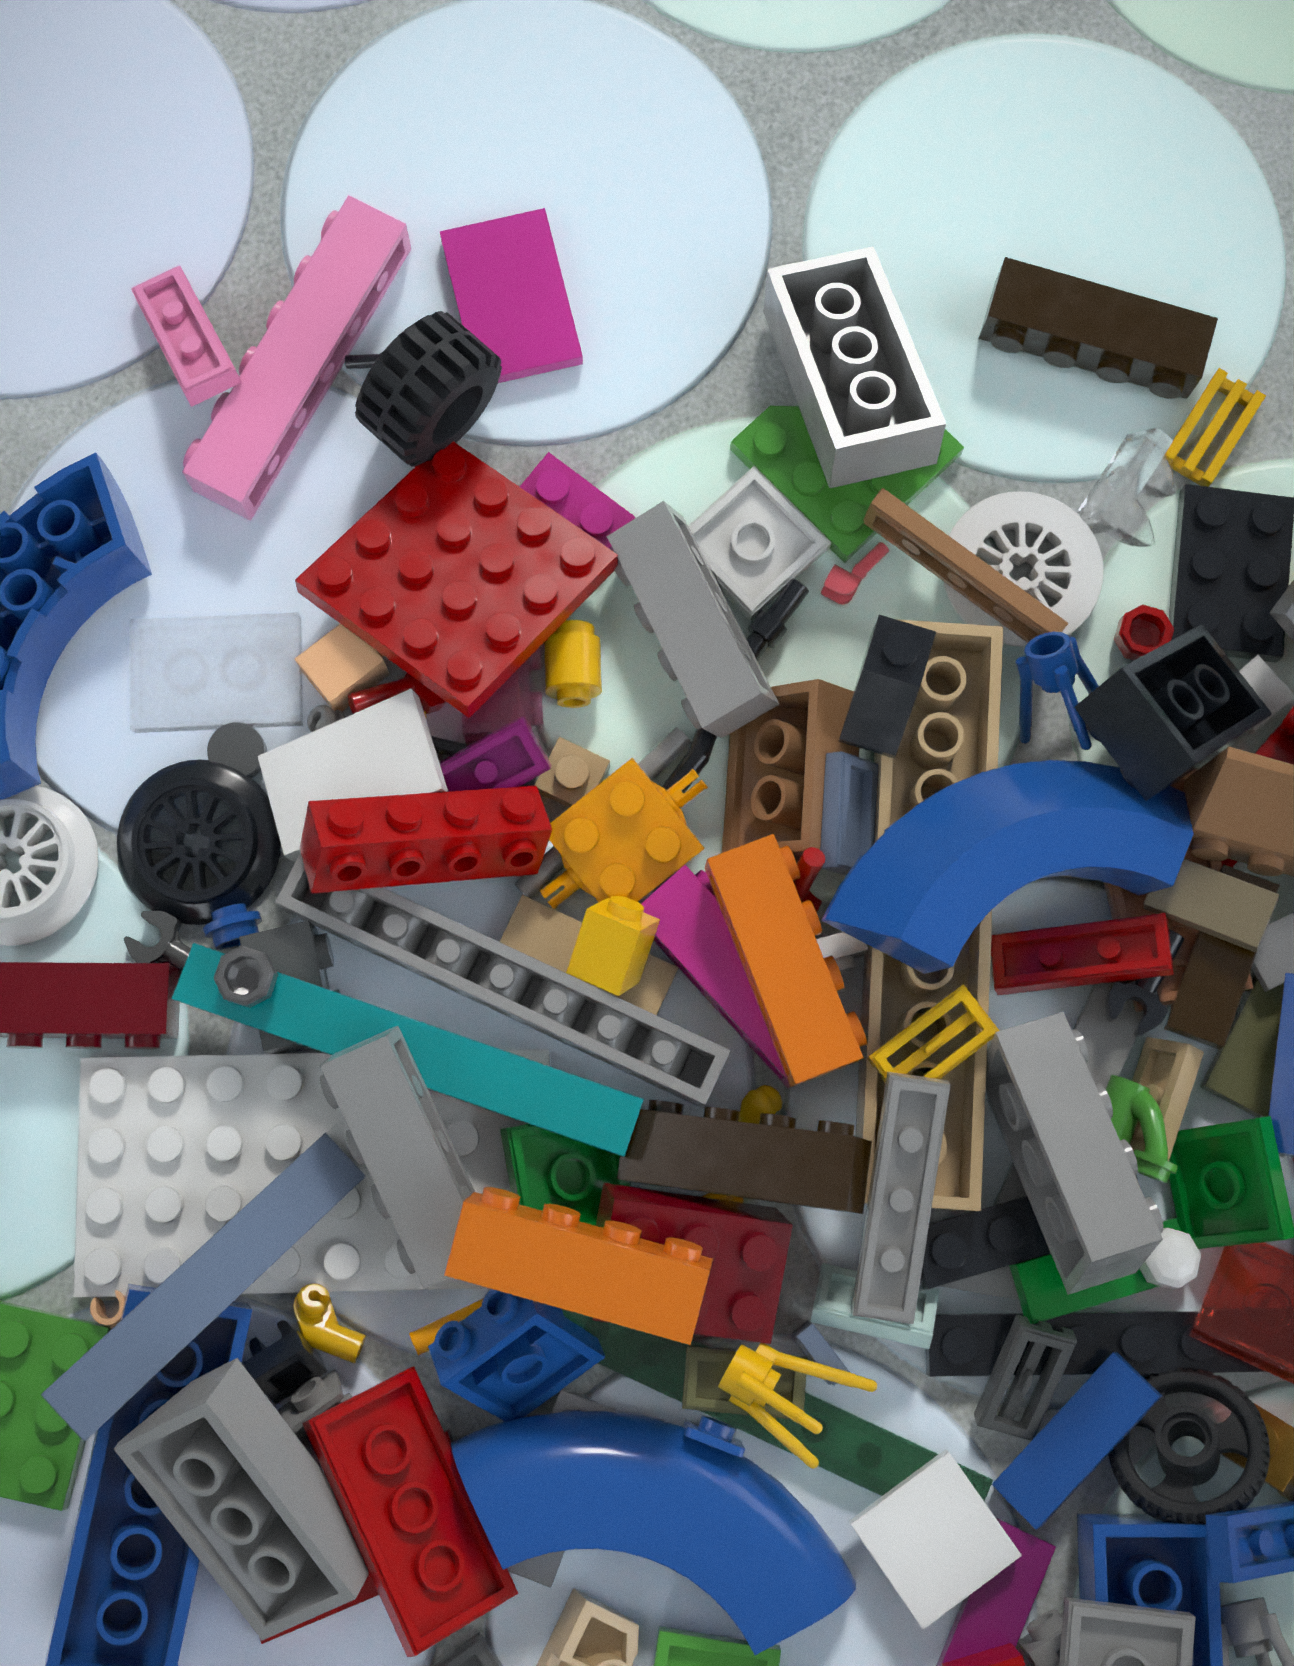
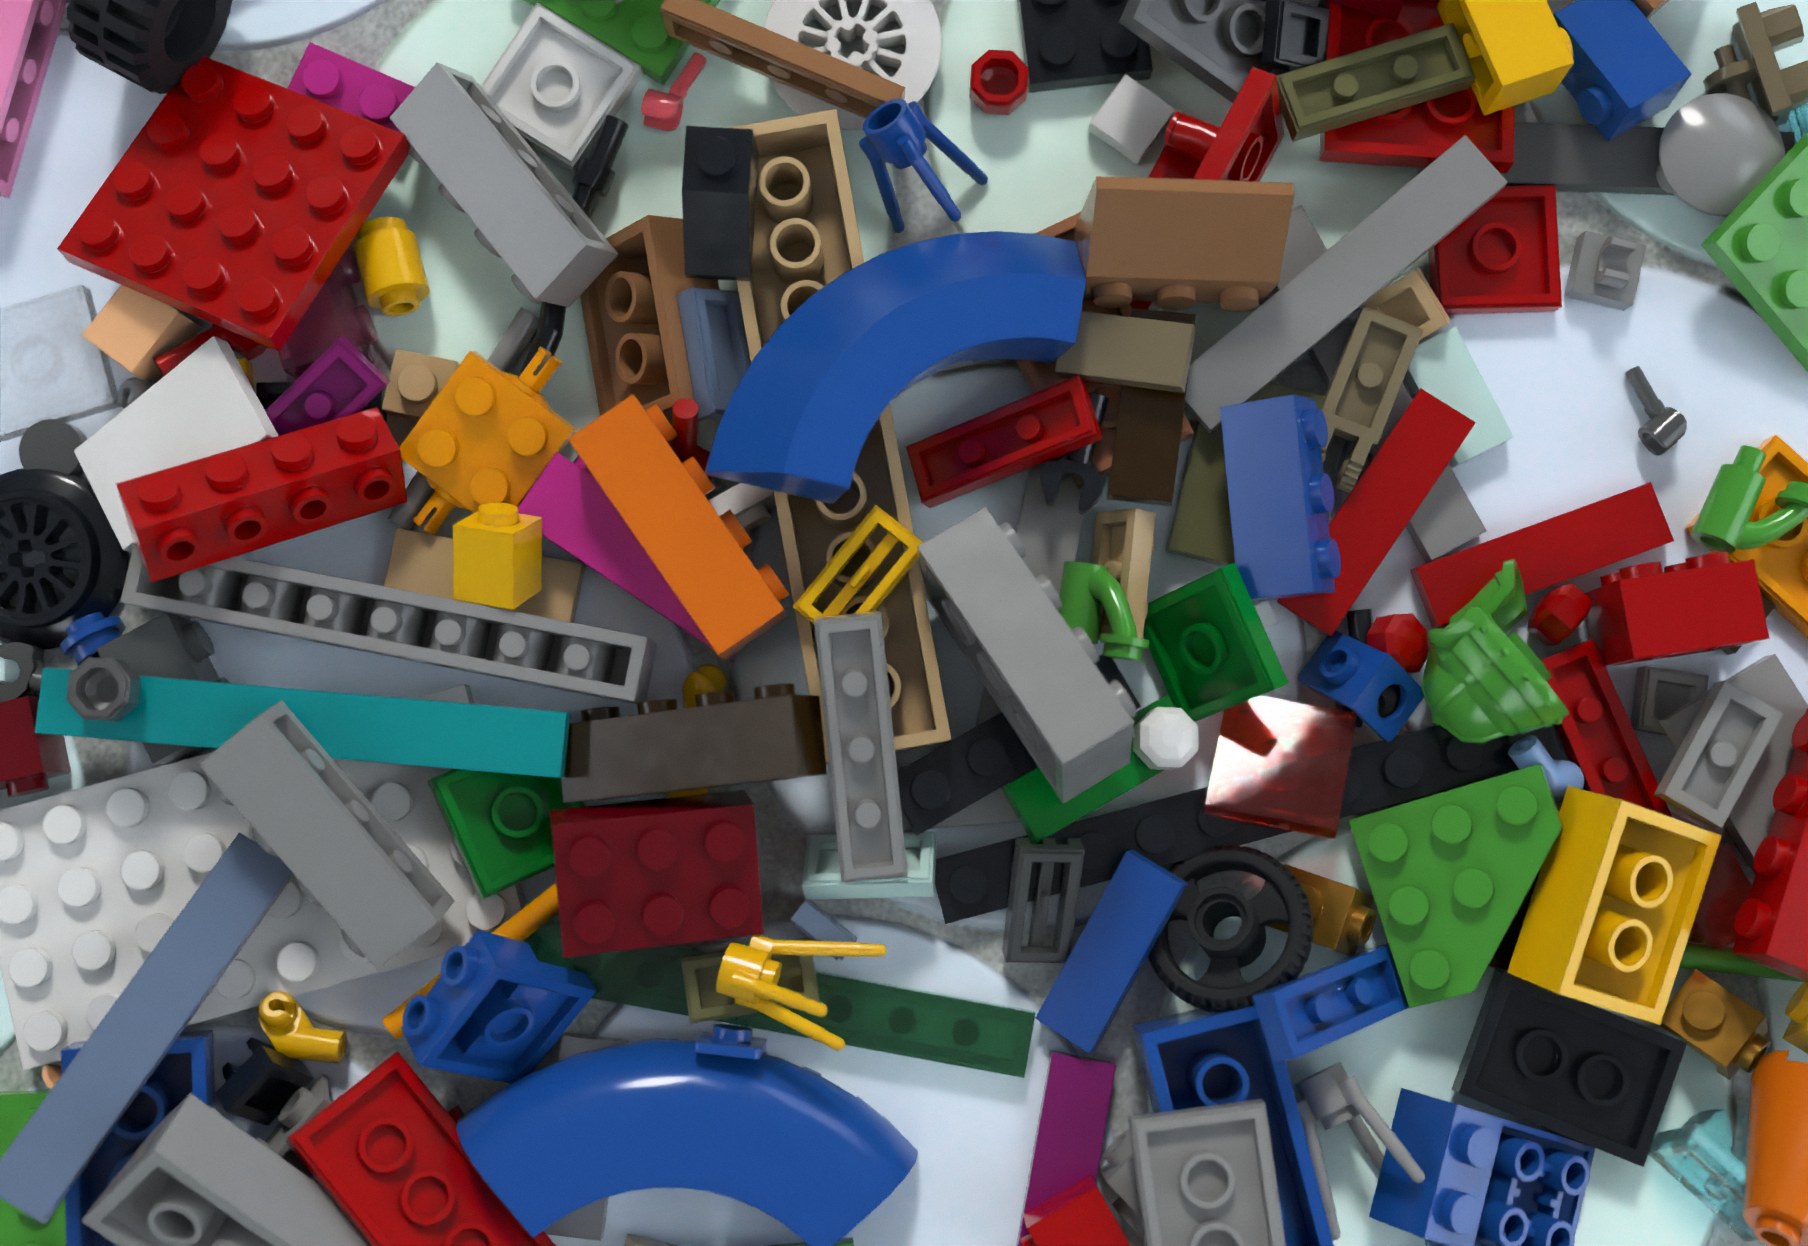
camera: 10 degrees left, 5 degrees up
orange brick [444,1187,713,1345] -> none
white tile [848,1449,1022,1630] -> none
black brick [1074,624,1272,801] -> none

